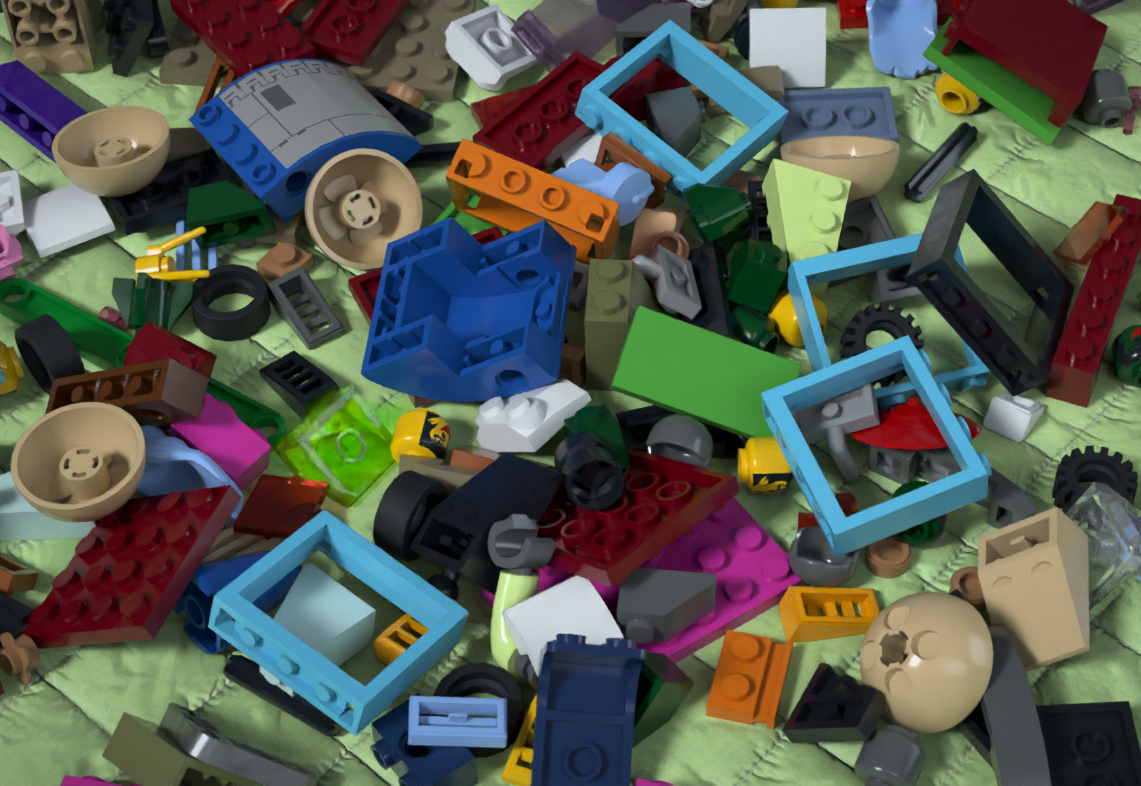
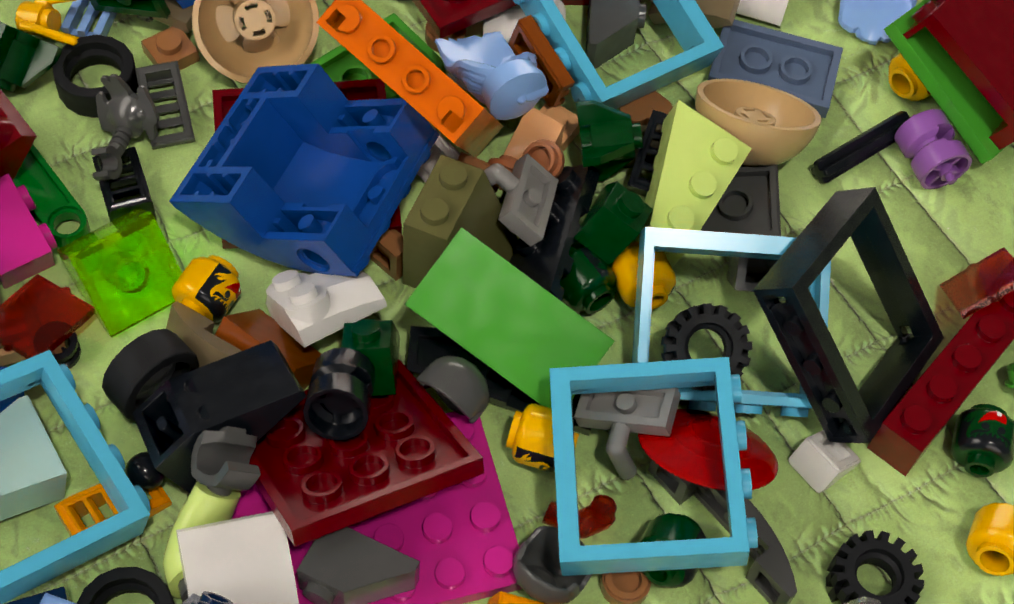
camera: 10 degrees right, 10 degrees up
none -> dark grey piece [91,74,159,181]
none -> medium lavender wheel [894,109,972,189]

